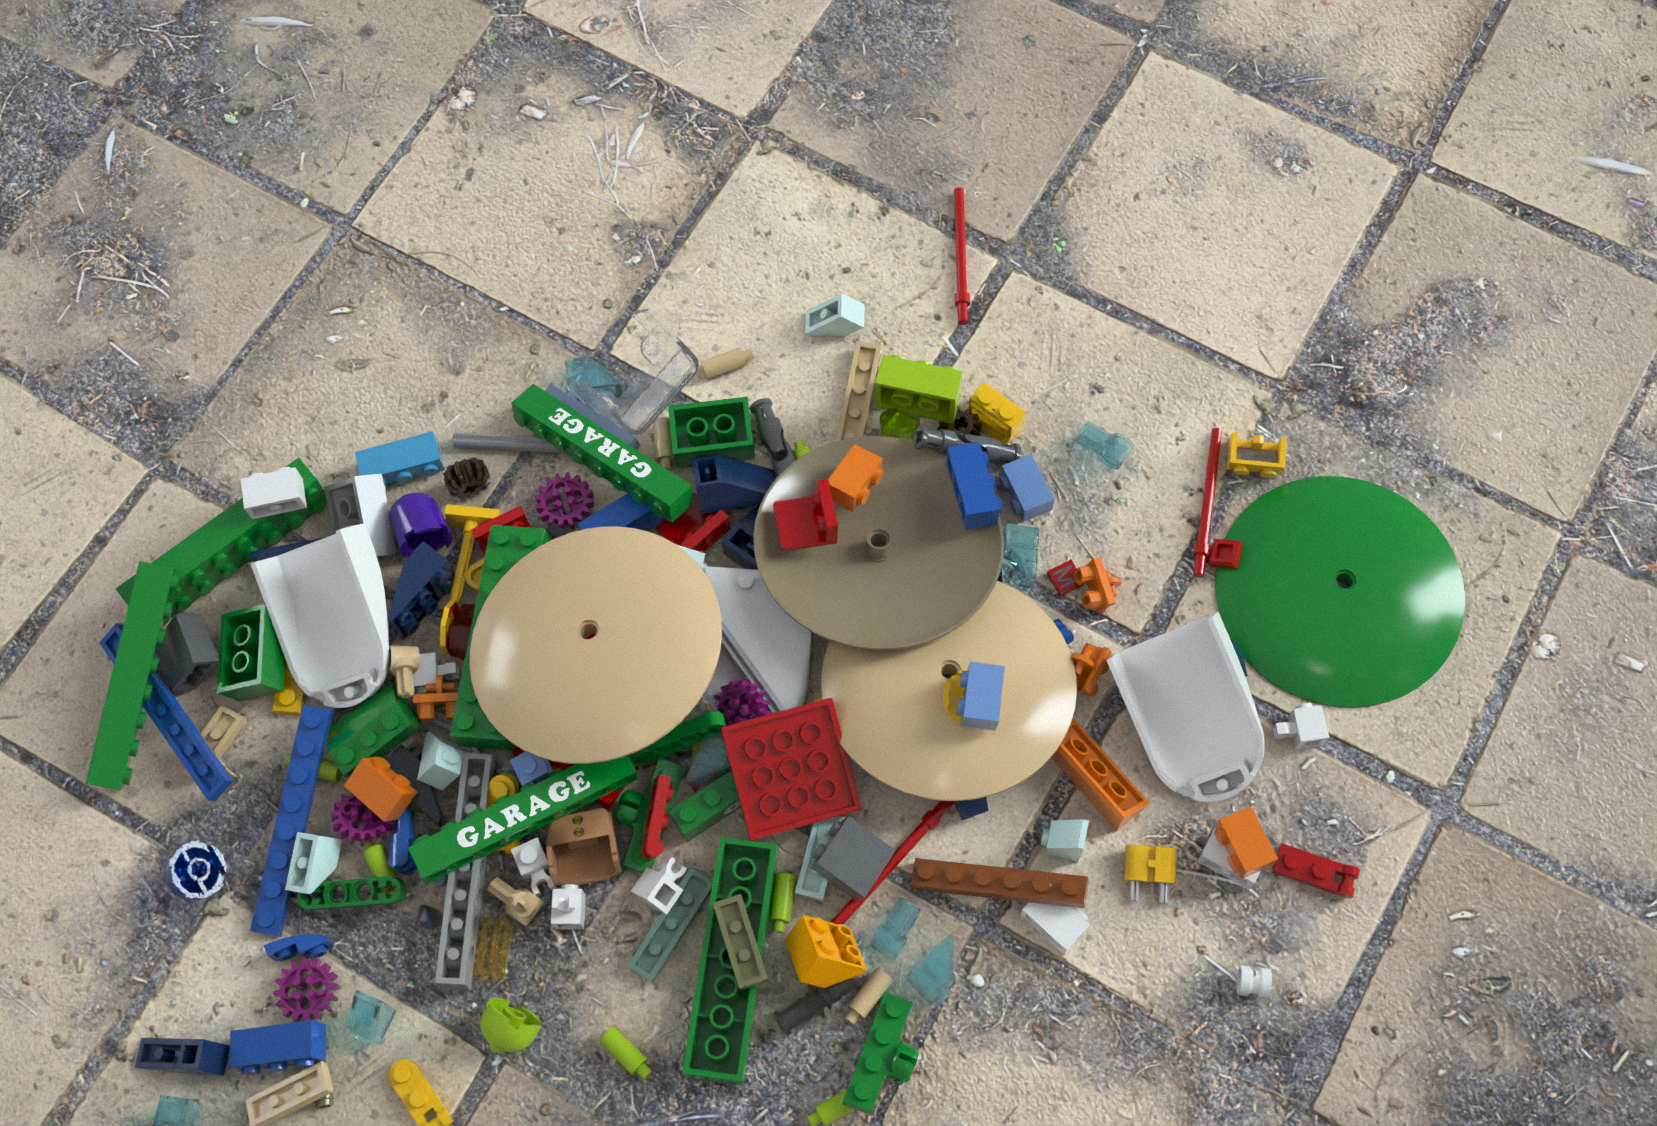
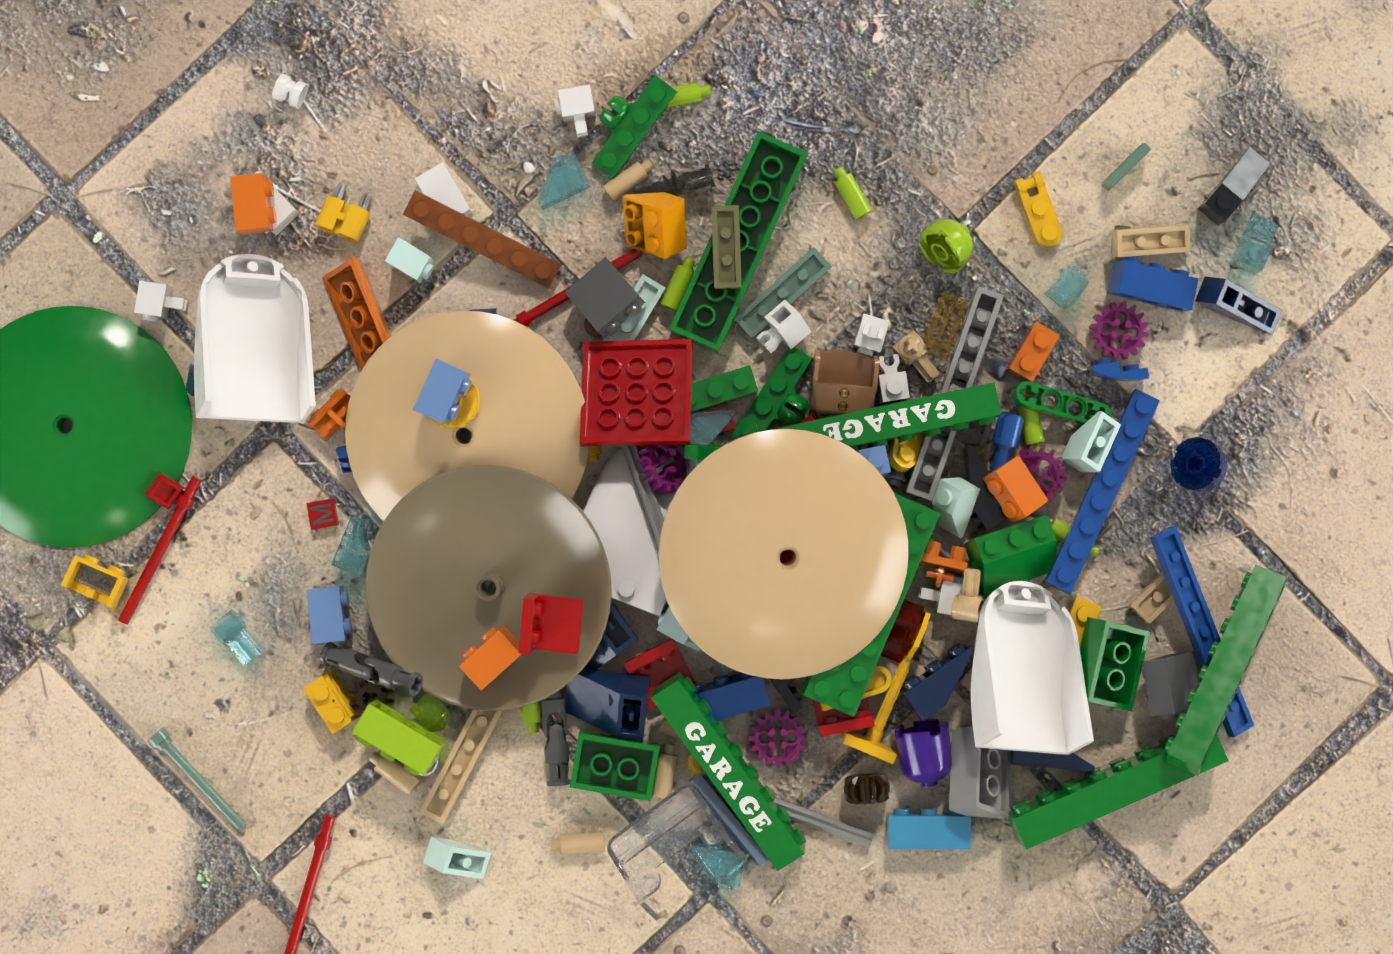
camera: 170 degrees left, 20 degrees up
white brick [241,467,307,519] -> none
red plate [641,775,673,860] -> none
clear light blue piece [869,898,921,961] -> none
blue brick [946,442,1003,530] -> none
orange hips [1073,557,1122,614] -> none
red plate [1272,843,1360,899] -> none
none -> sand green piece [147,727,246,831]
none -> white brick [554,84,596,138]
none -> orange brick [1005,322,1060,382]

